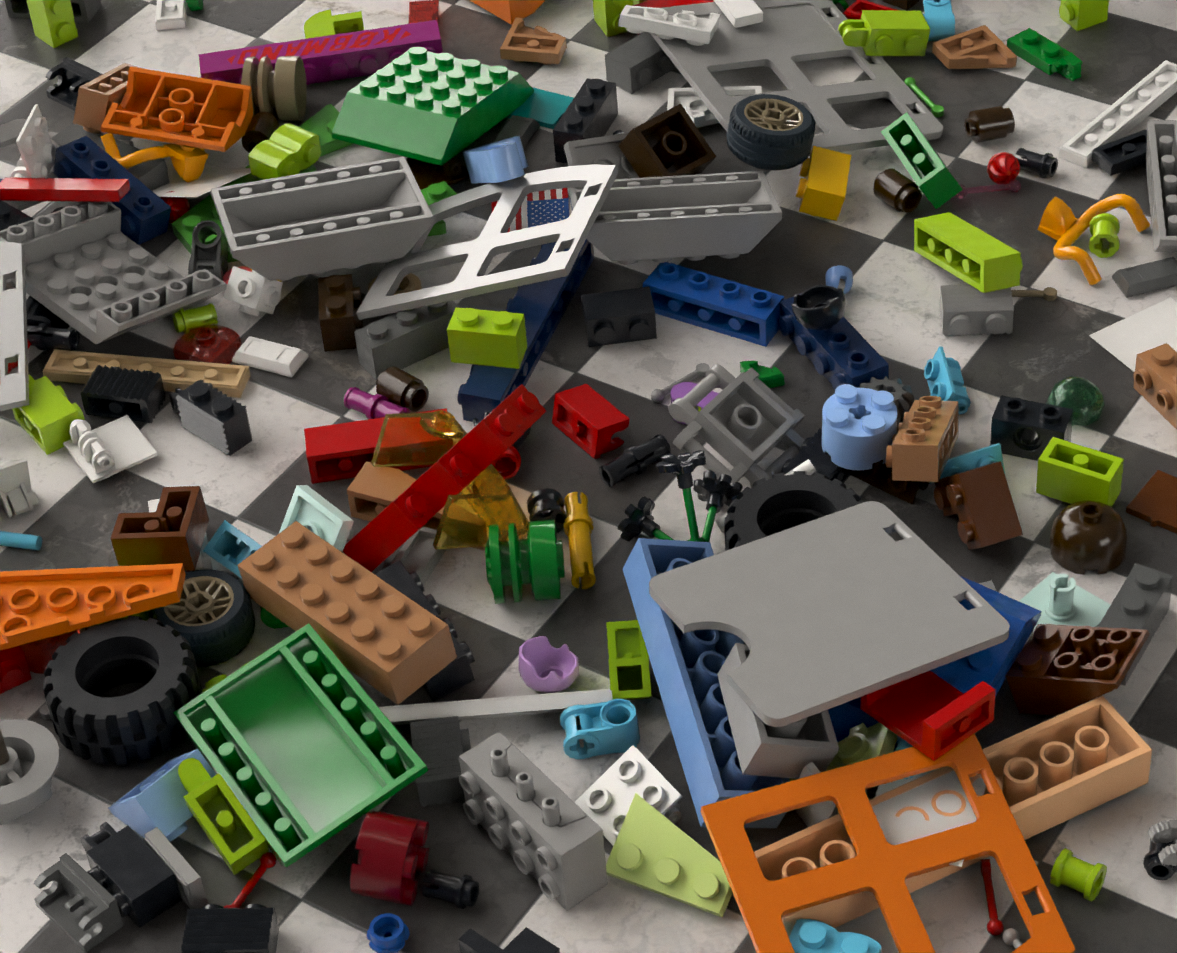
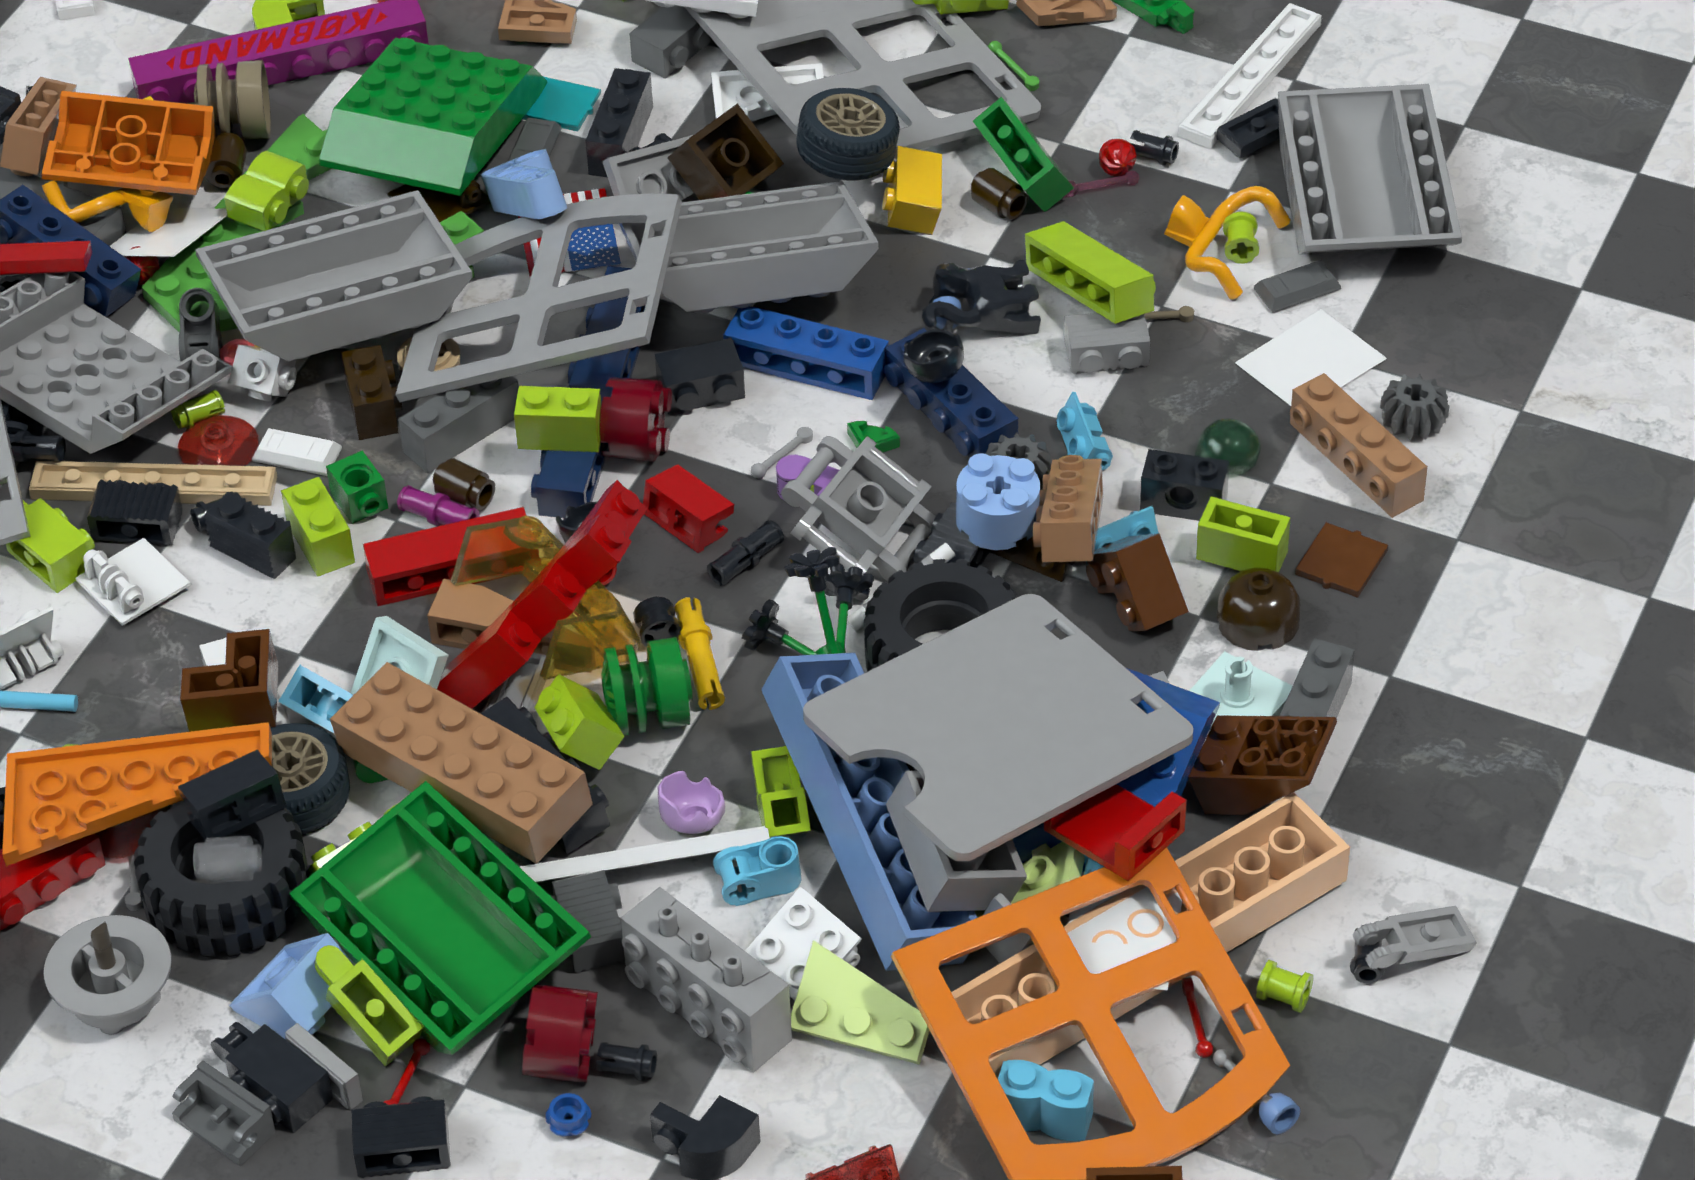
camera: 10 degrees left, 5 degrees up
dark brown brick [964,106,1015,143] -> none
none -> black hinge [178,750,287,845]
none -> clear brick [193,836,262,883]
none -> lime brick [281,477,355,577]
none -> green brick [326,450,389,524]
none -> lime brick [534,674,625,770]
none -> dark red brick [600,377,672,461]
none -> black animal [921,260,1041,334]

